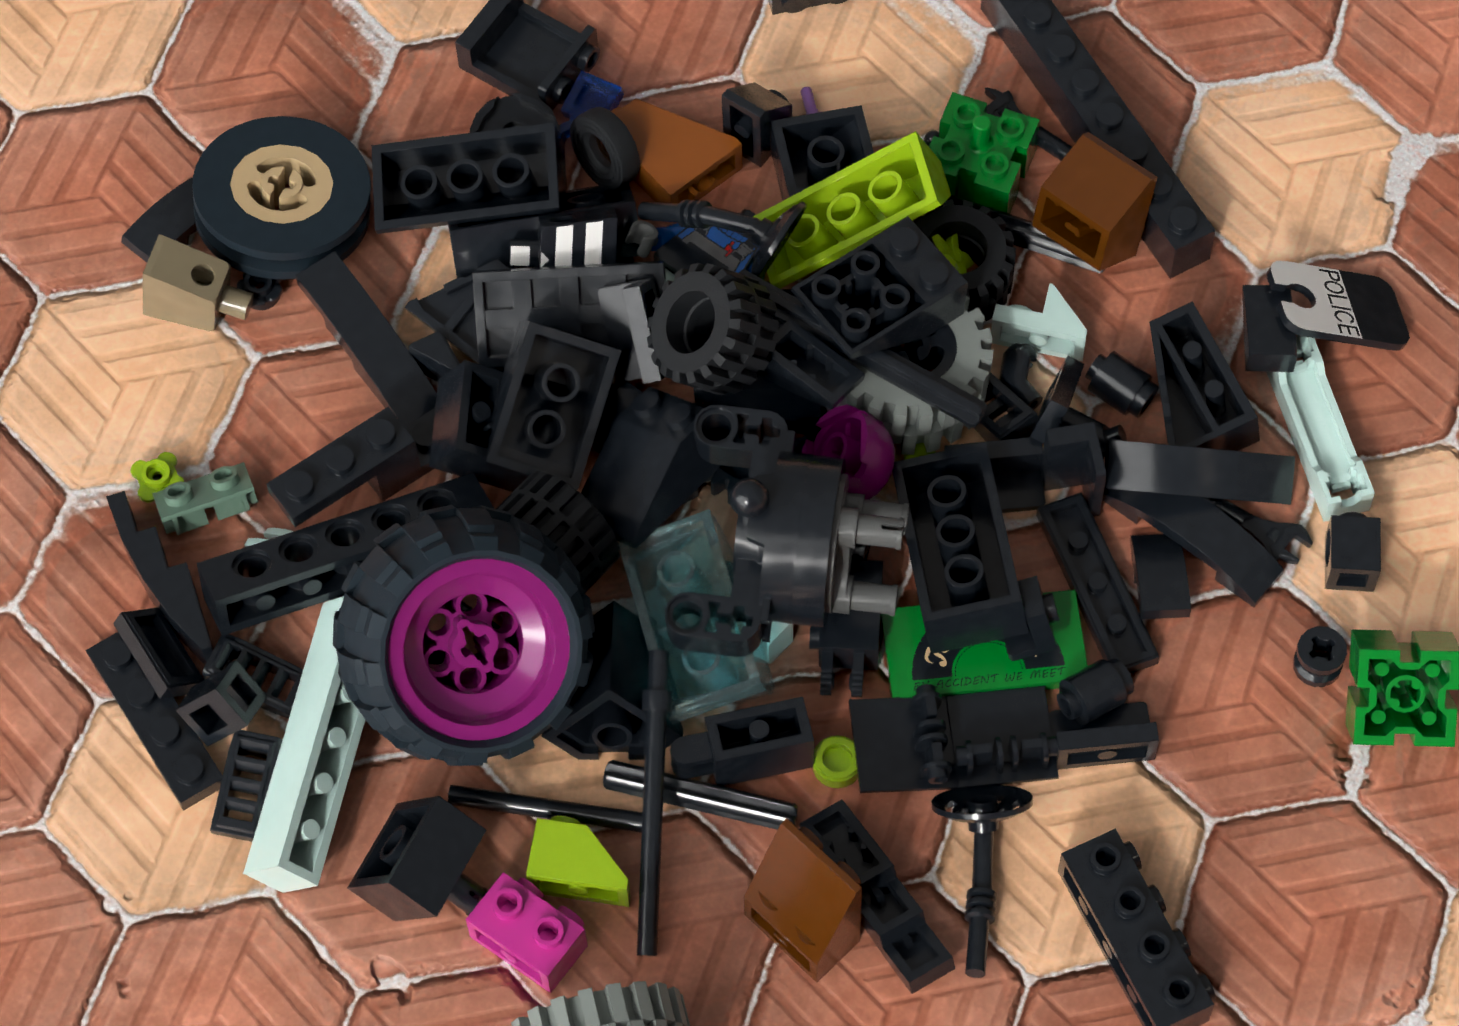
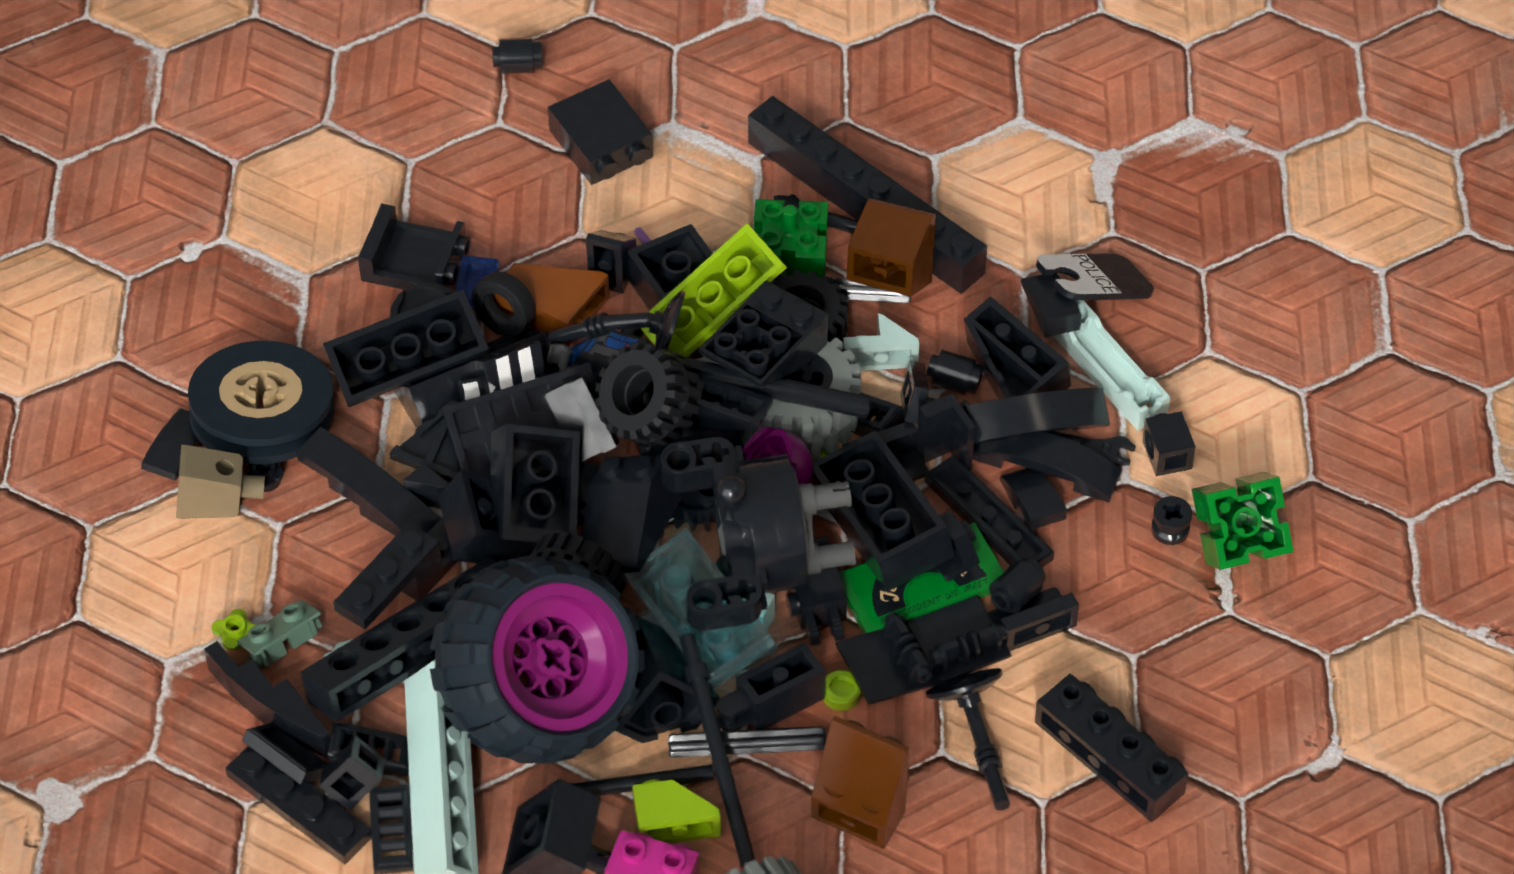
camera: 20 degrees left, 10 degrees down
black slope [799,799,955,994] -> none
black arm [999,343,1043,410] -> none

